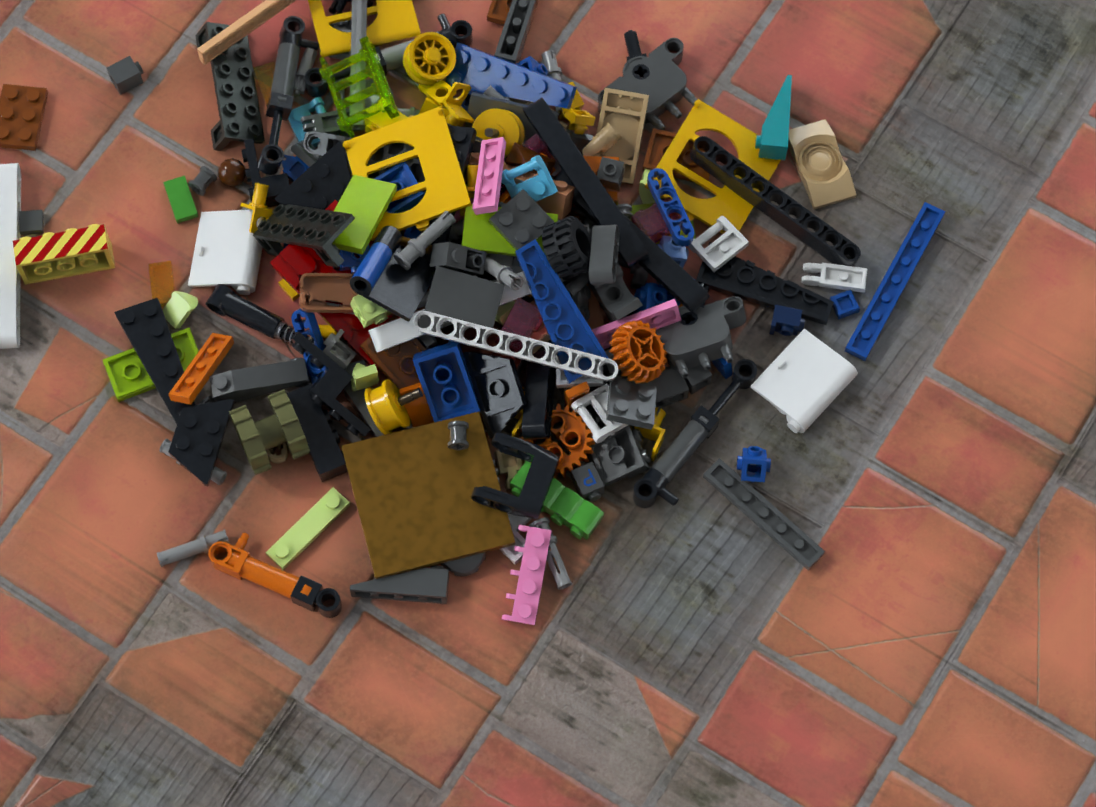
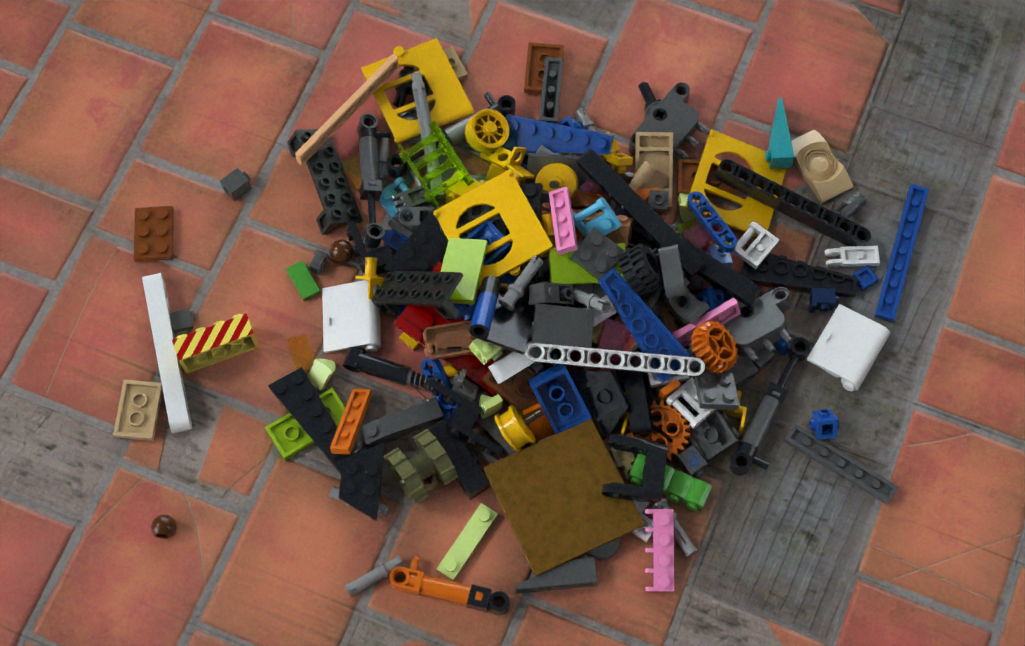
camera: 10 degrees left, 0 degrees up
dark grey bush [448,421,469,450] -> none
none -> dark grey hinge [835,191,867,219]

